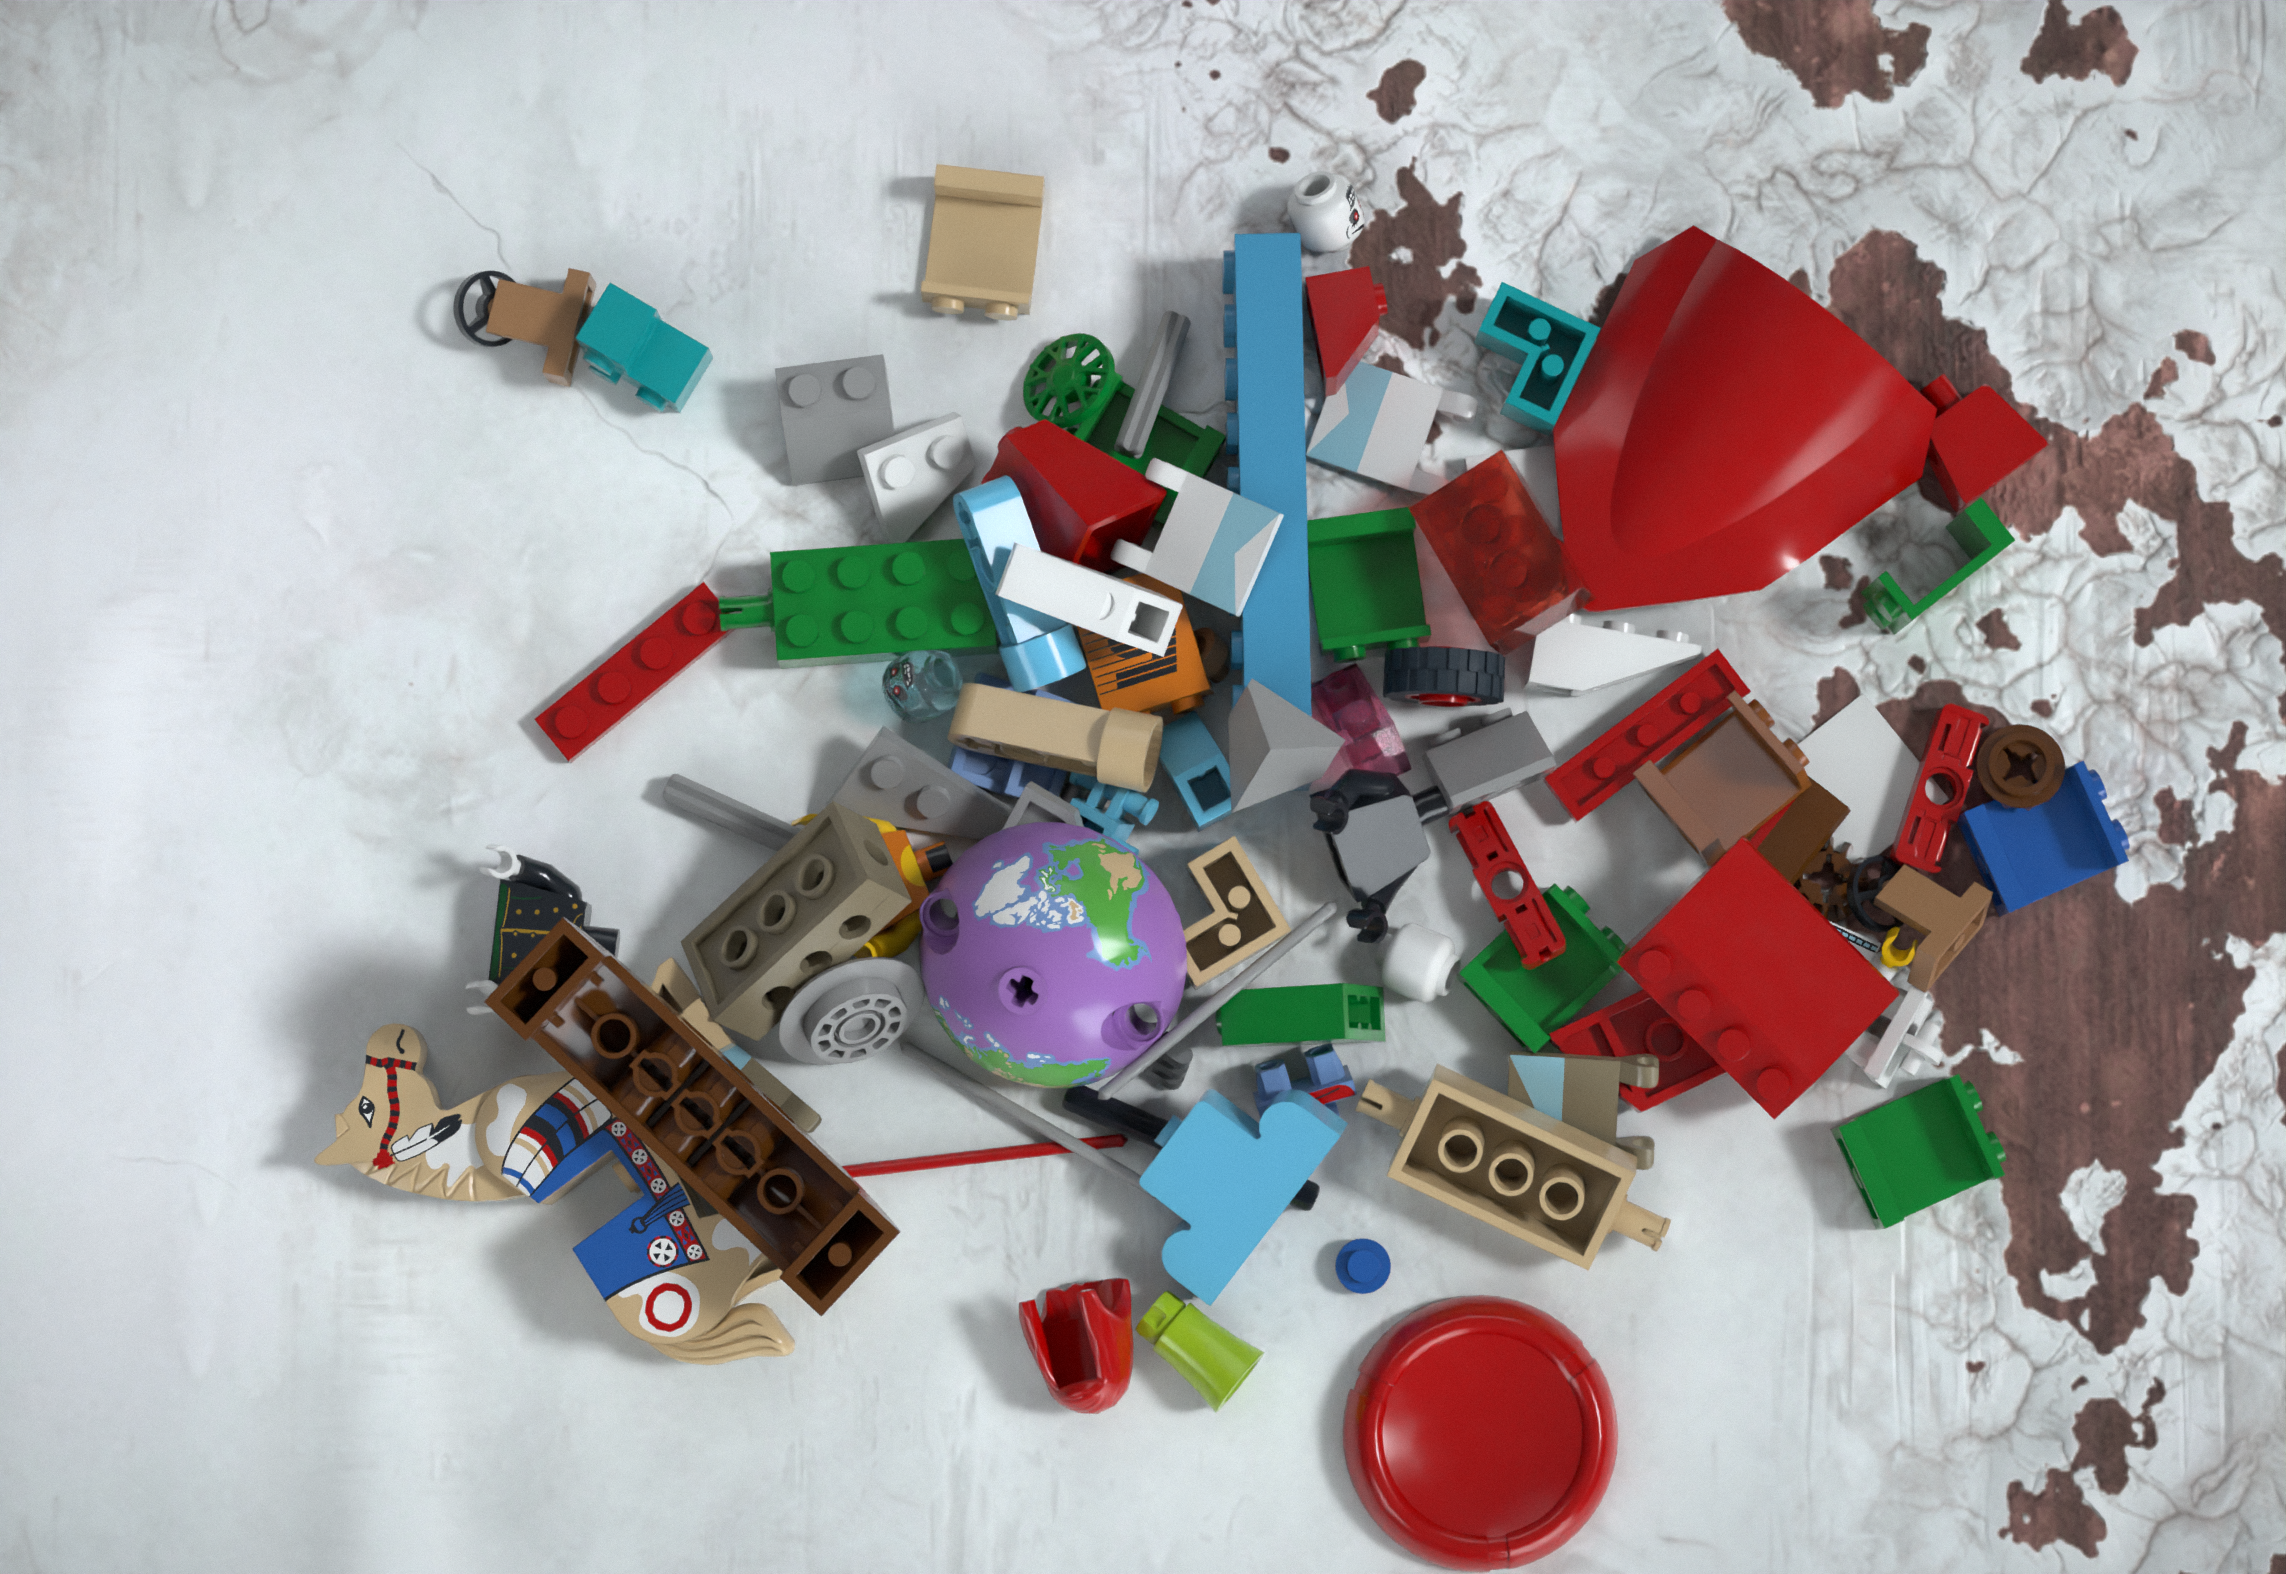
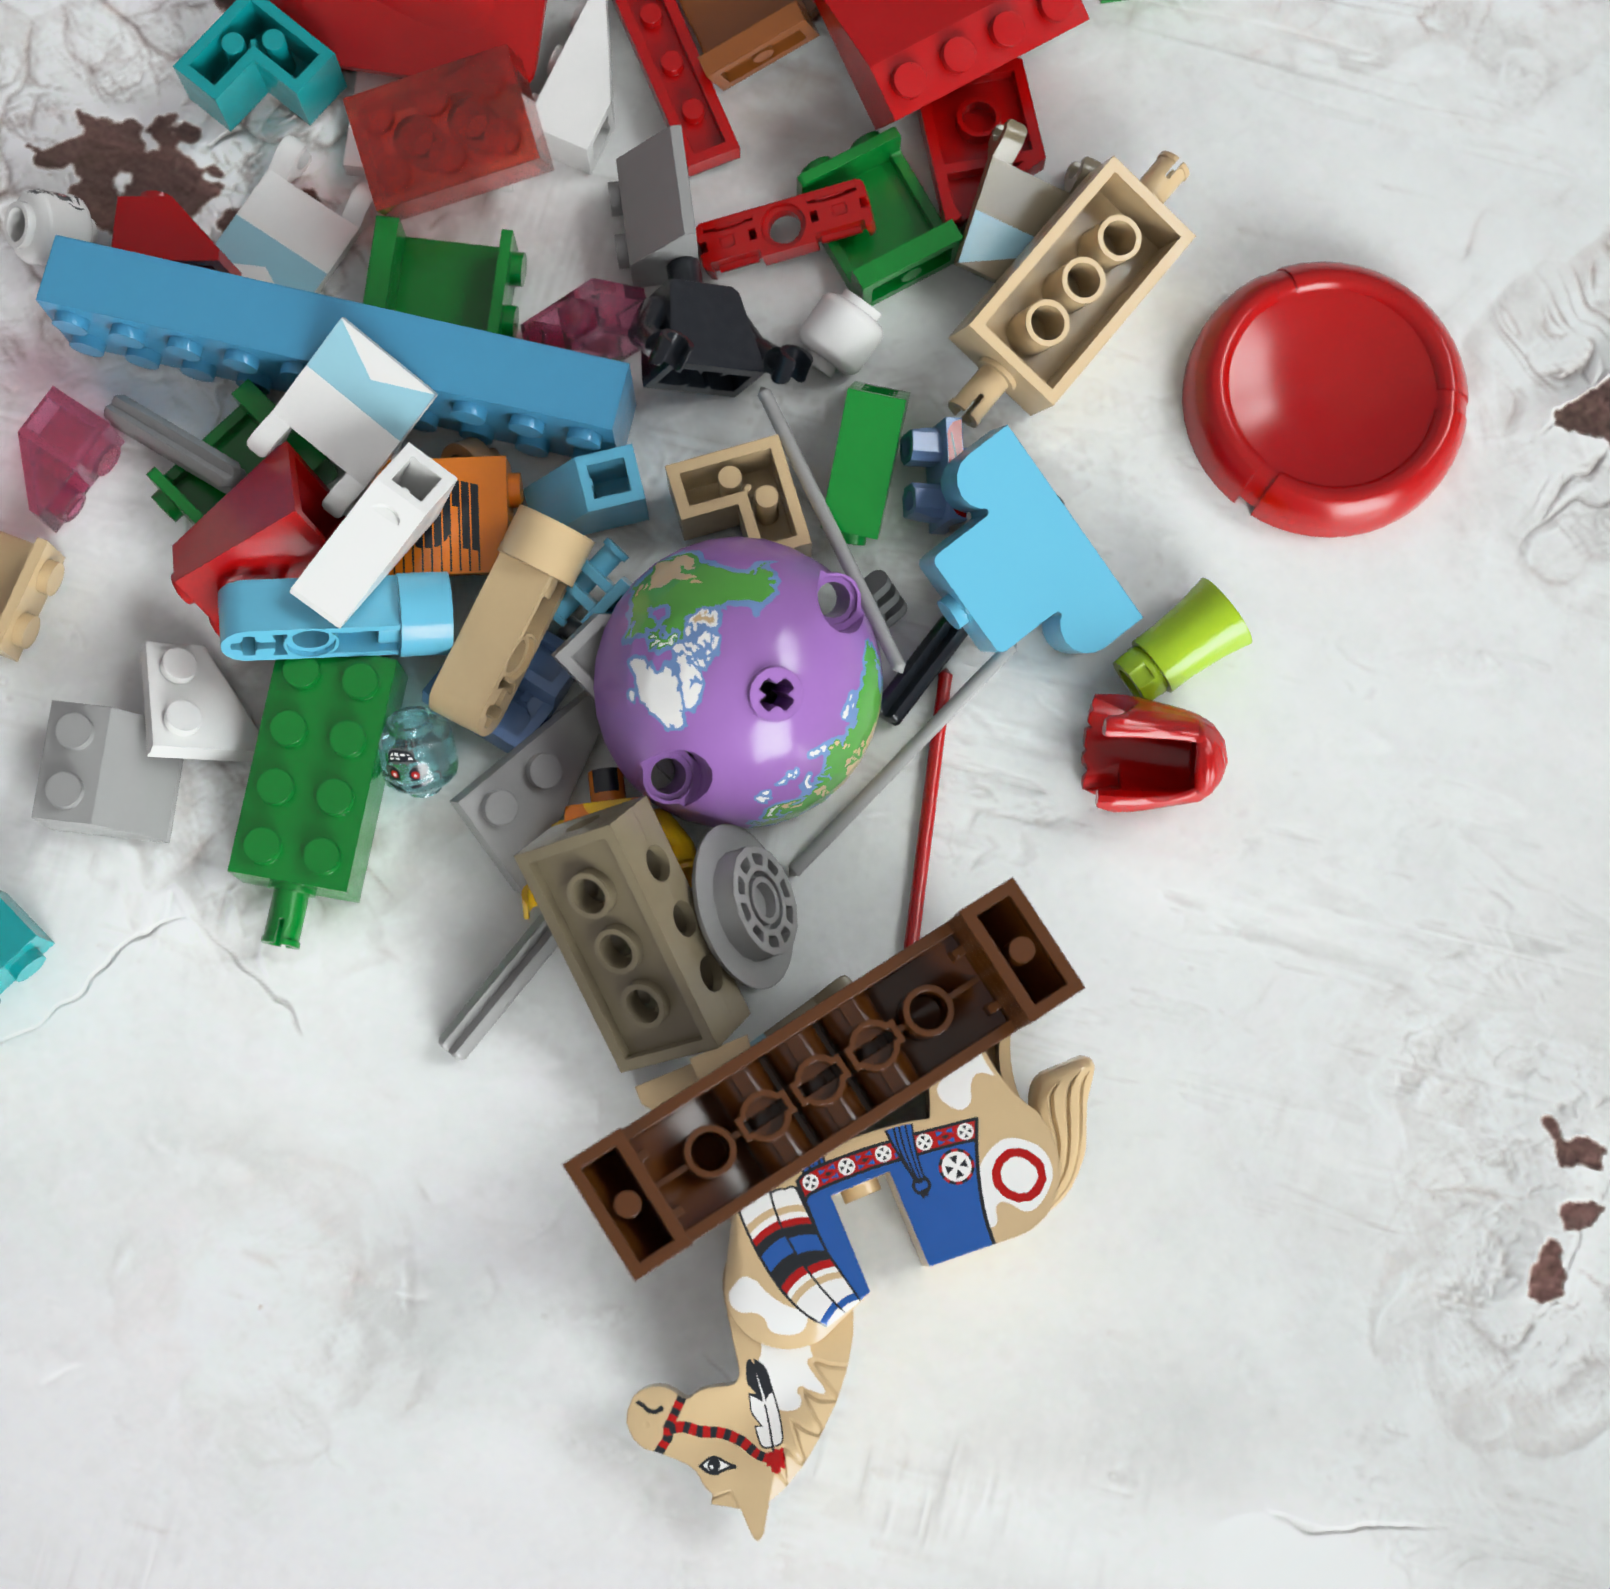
camera: 75 degrees left, 5 degrees down
torso [465,844,620,1015] -> none
red plate [534,582,736,763] -> none
green wheel [1023,333,1115,429] -> none
light grey slope [1228,678,1345,814] -> none
blue plate [1335,1238,1391,1294] -> none
black wheel [1383,646,1505,707] -> none
none -> clear pink slope [18,386,125,533]

